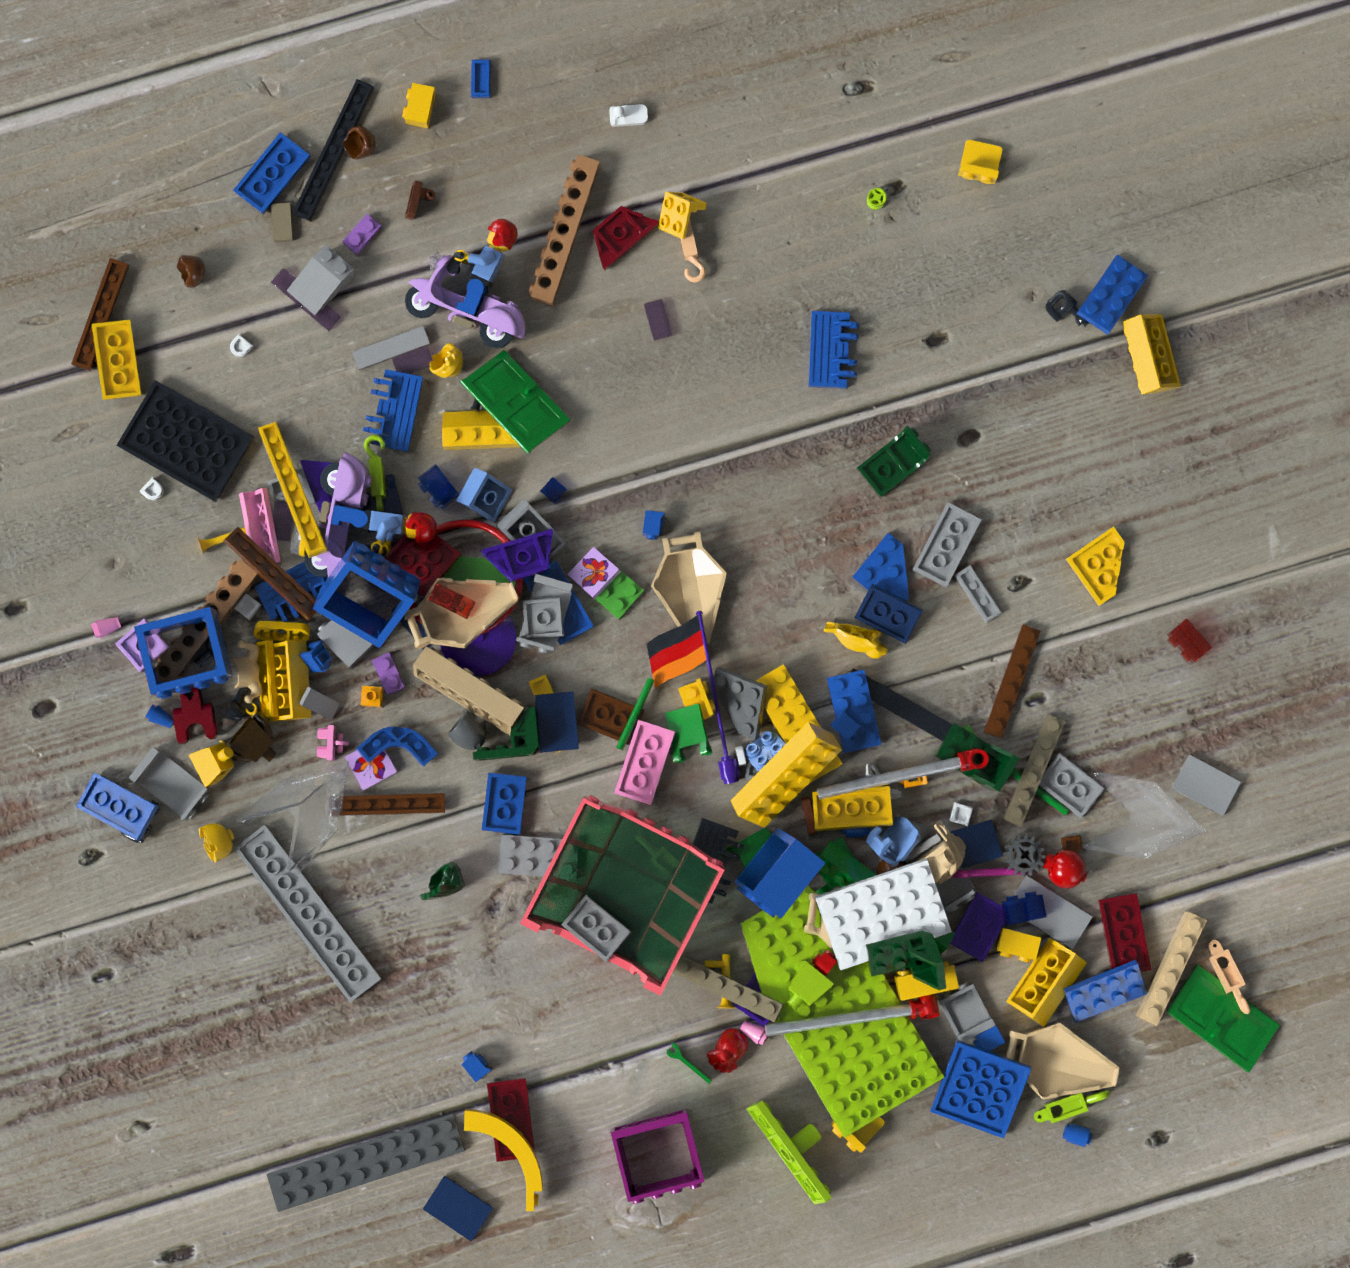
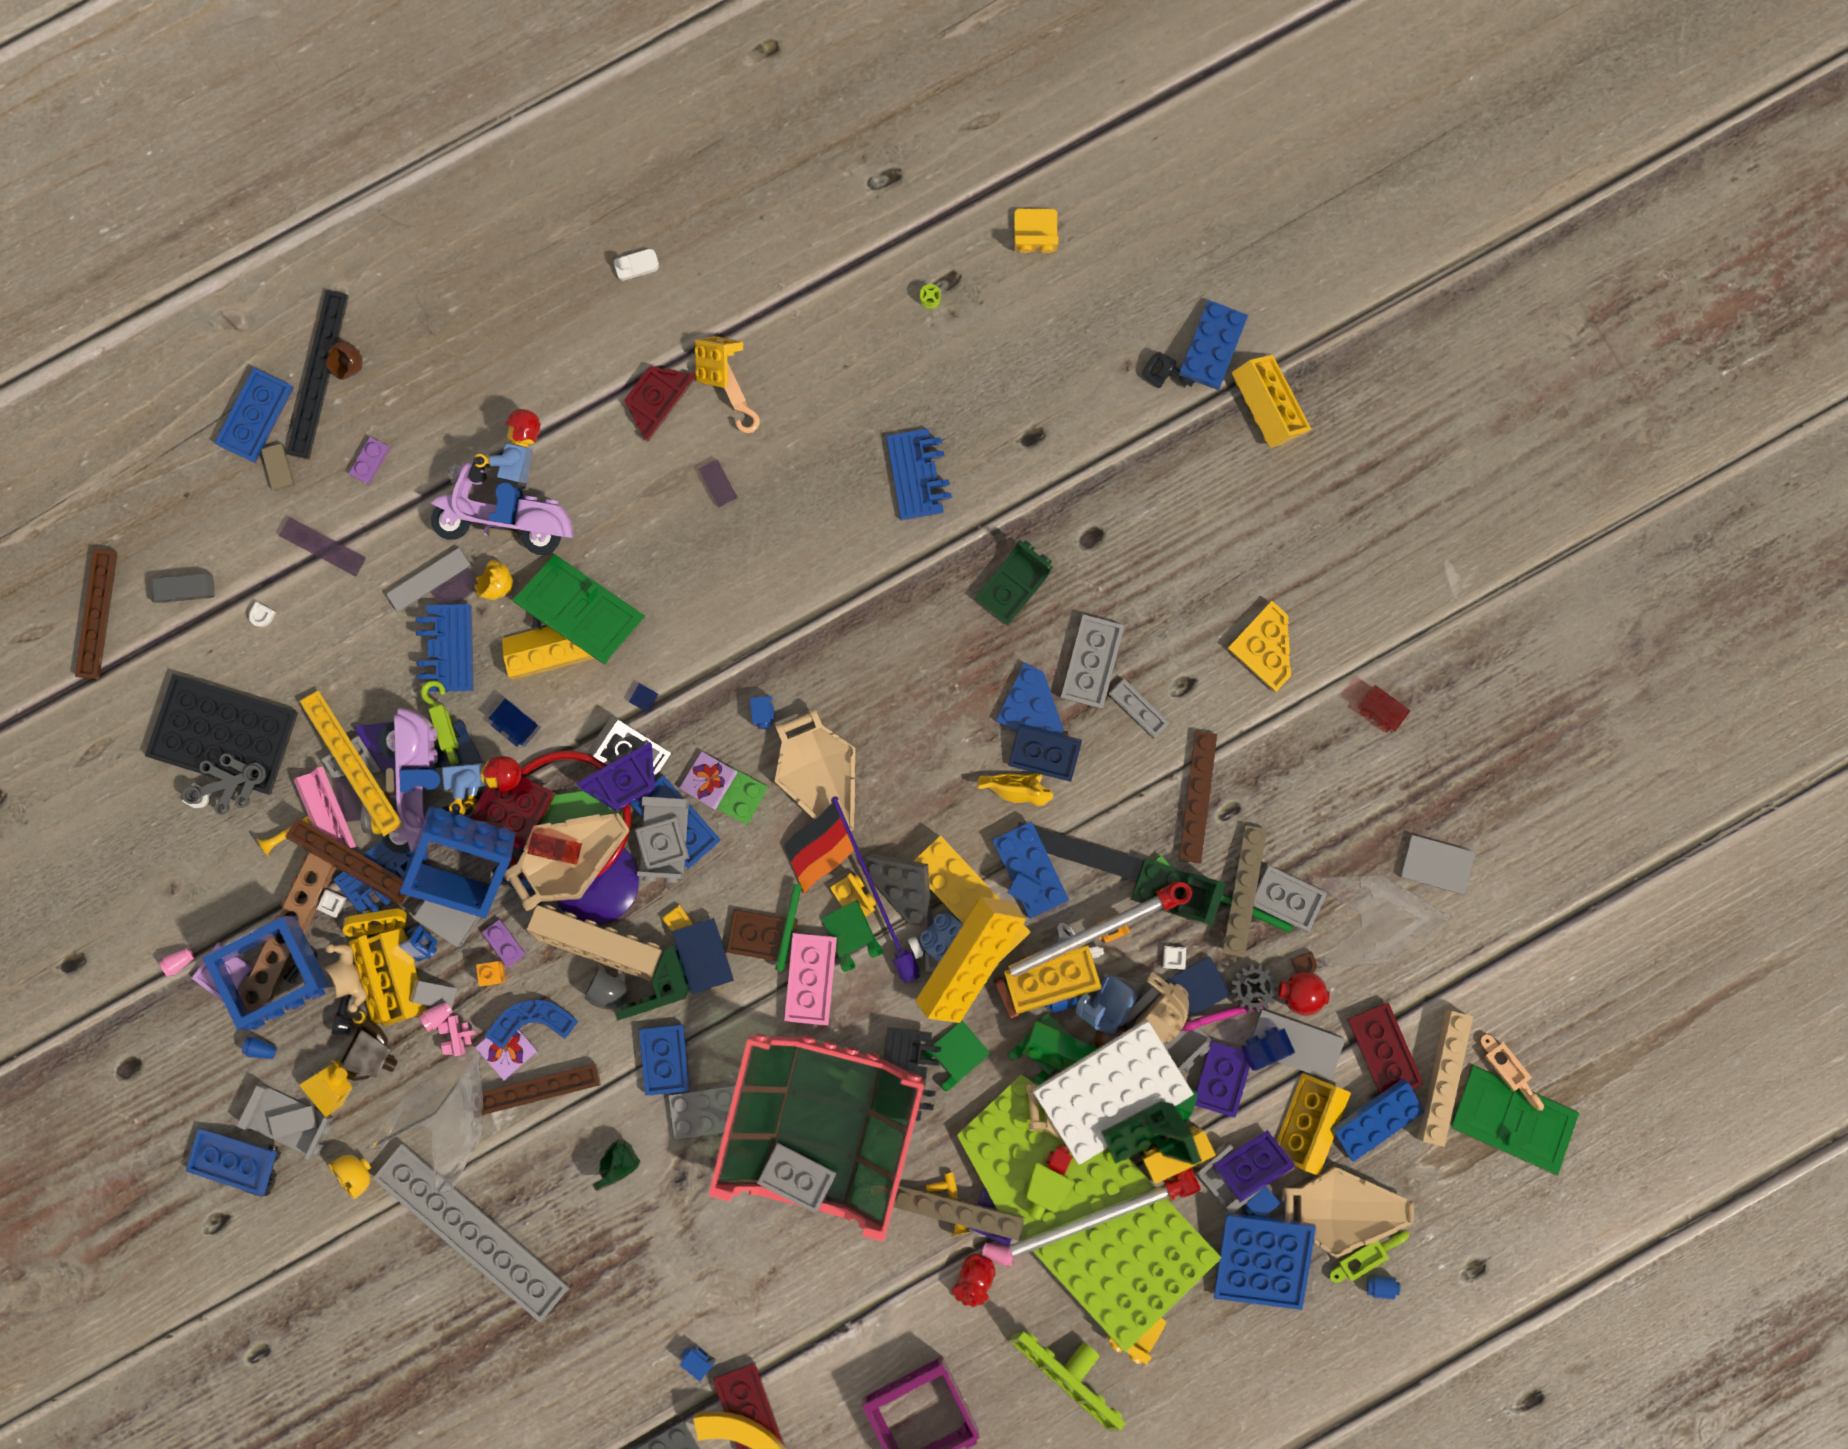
camera: 10 degrees left, 0 degrees up
yellow plate [92,320,141,400] -> none
dark red piece [173,688,218,745] -> none
reddish brown hair [177,255,205,288] -> none
light grey slope [287,244,354,316] -> none
yellow brick [402,83,436,129] -> none
copper piece [405,180,435,220] -> none
medium blue slope [456,468,512,523] -> none
blue tile [471,60,491,98] -> none
medium nougat brick [529,155,600,307] -> none
green flag [667,1043,712,1084] -> none
blue window [734,828,825,918] -> none
yellow brick [996,928,1041,963] -> none
none -> dark grey beam [150,574,215,603]
none -> dark grey plant [182,753,266,815]
none -> light grey tile [268,1105,318,1139]
none -> bright pink cone [418,1001,453,1032]
none -> dark purple plate [1213,1130,1294,1203]

